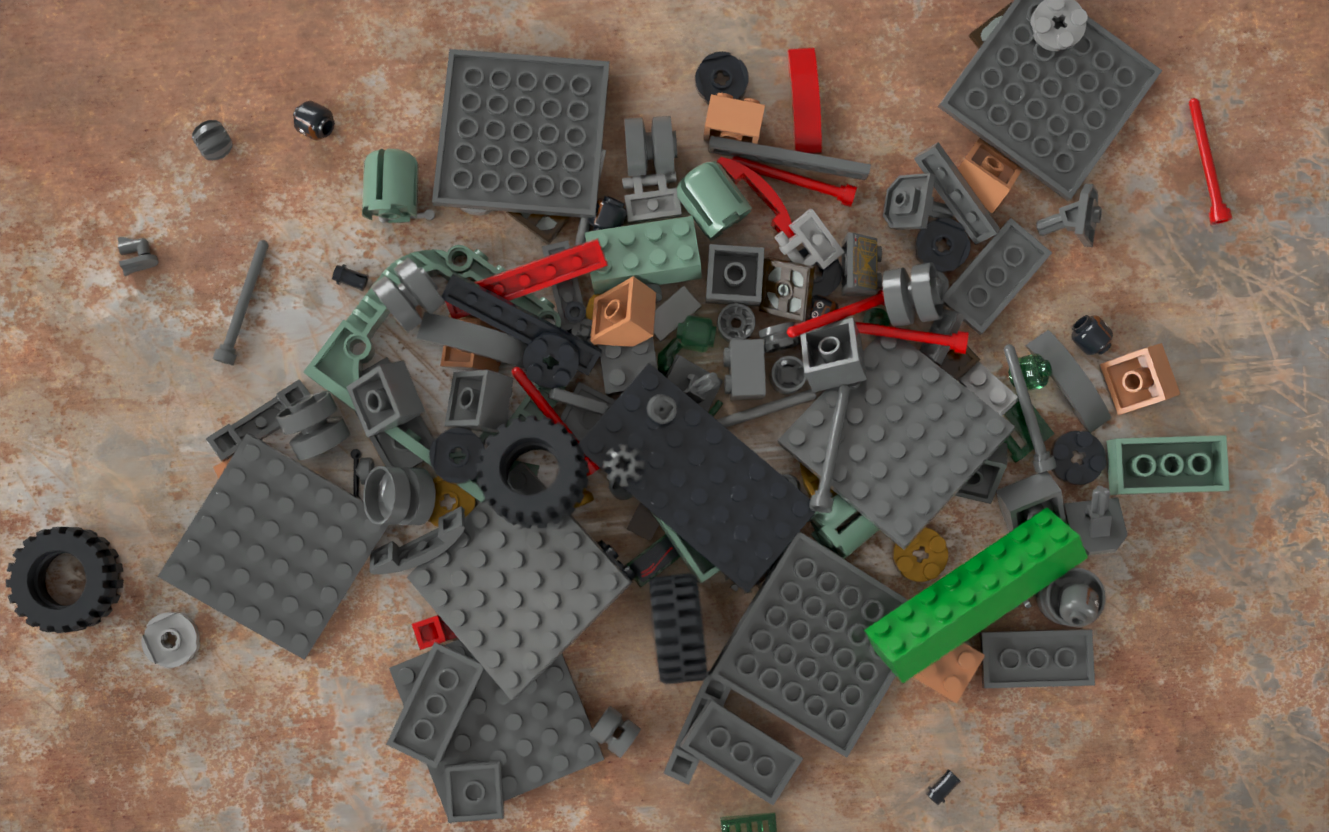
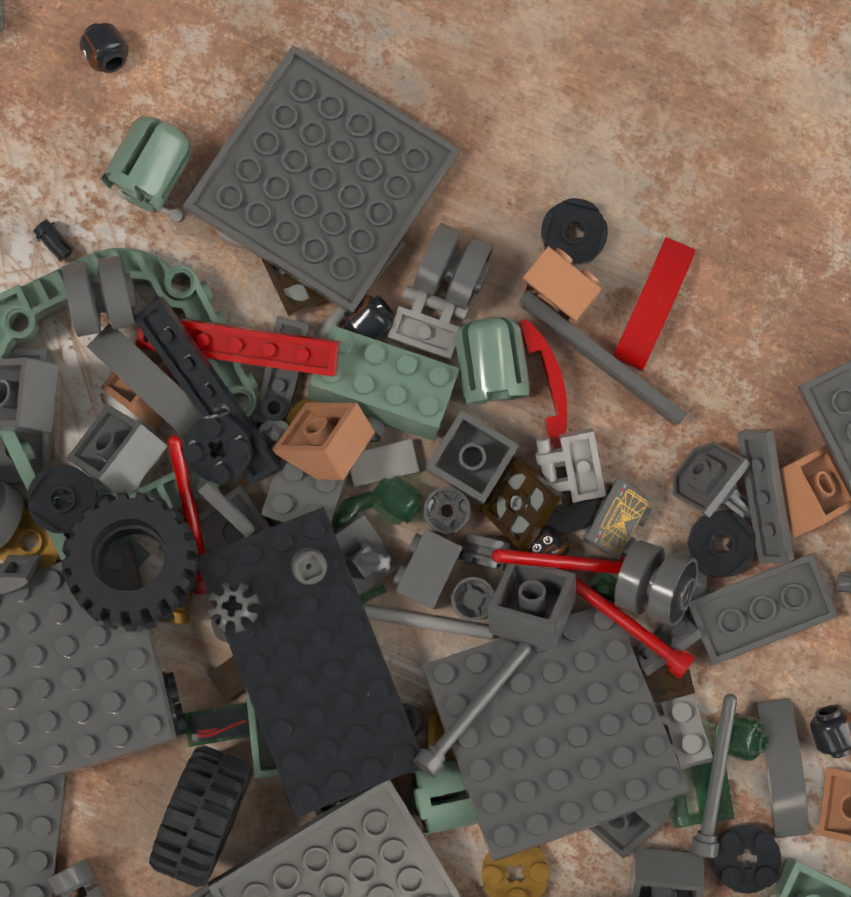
camera: 30 degrees right, 0 degrees up
red piece [731,156,857,207] -> none

